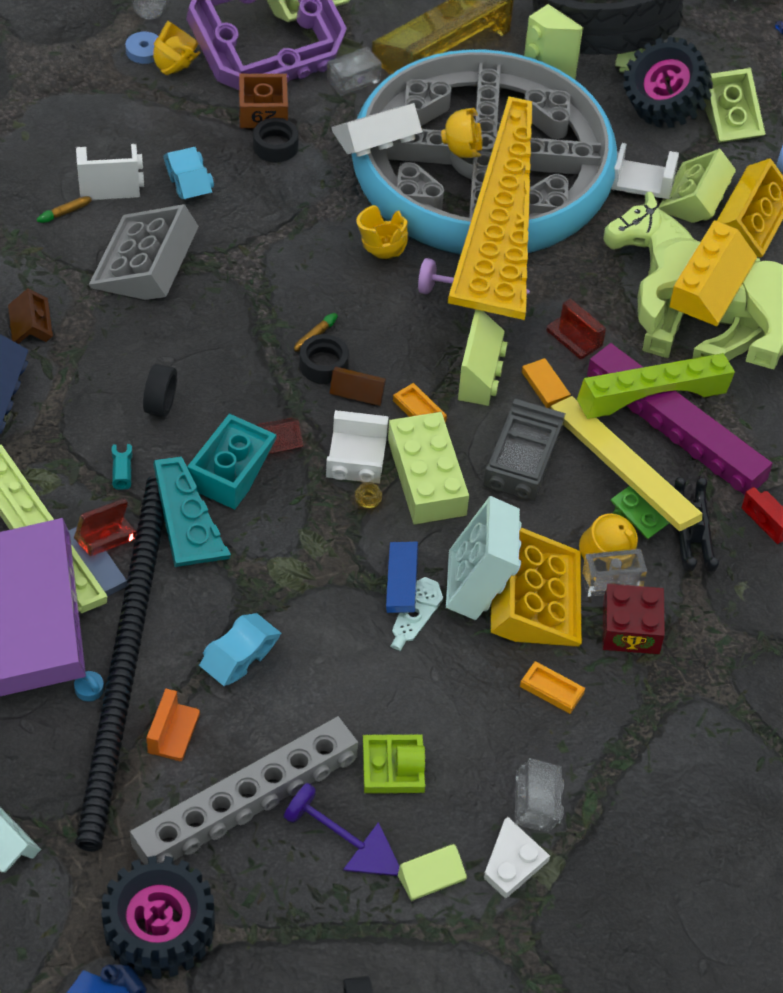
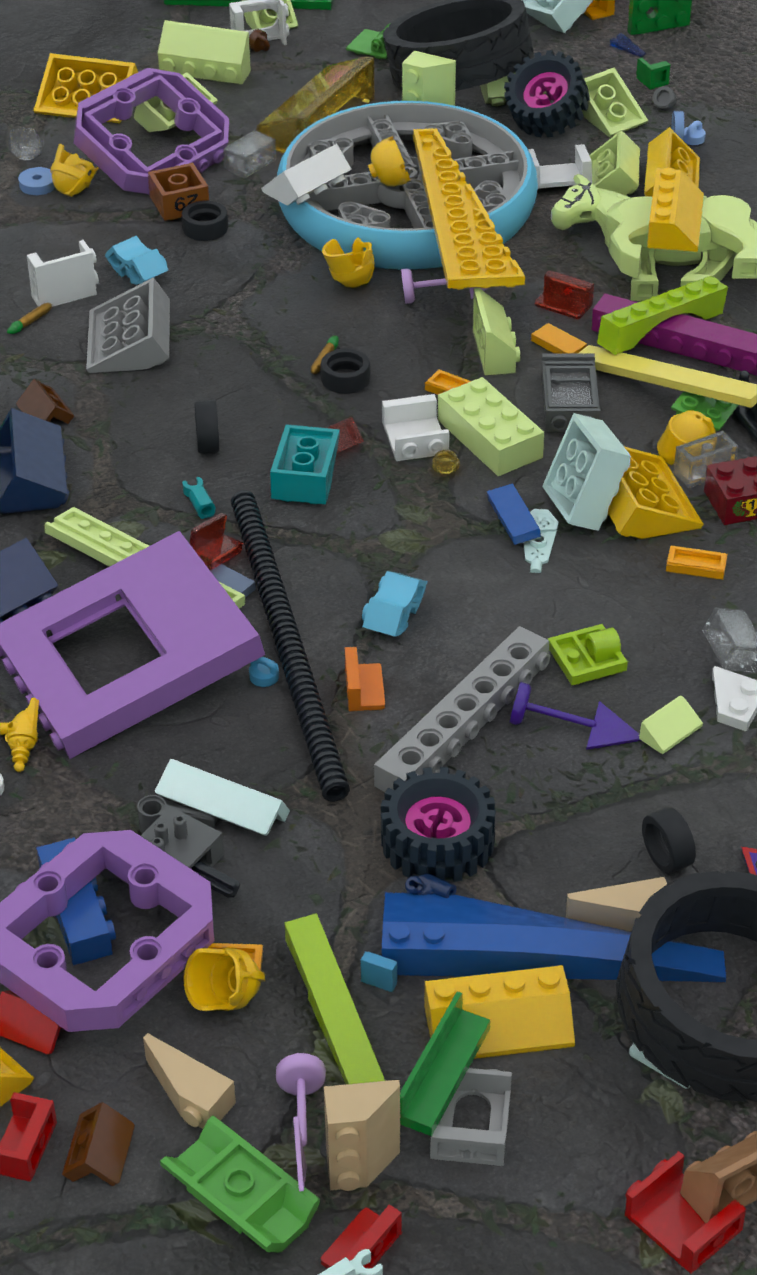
camera: 15 degrees left, 10 degrees down
teal wing [153,457,231,567] -> none
reddish brown tile [329,367,386,406] -> none

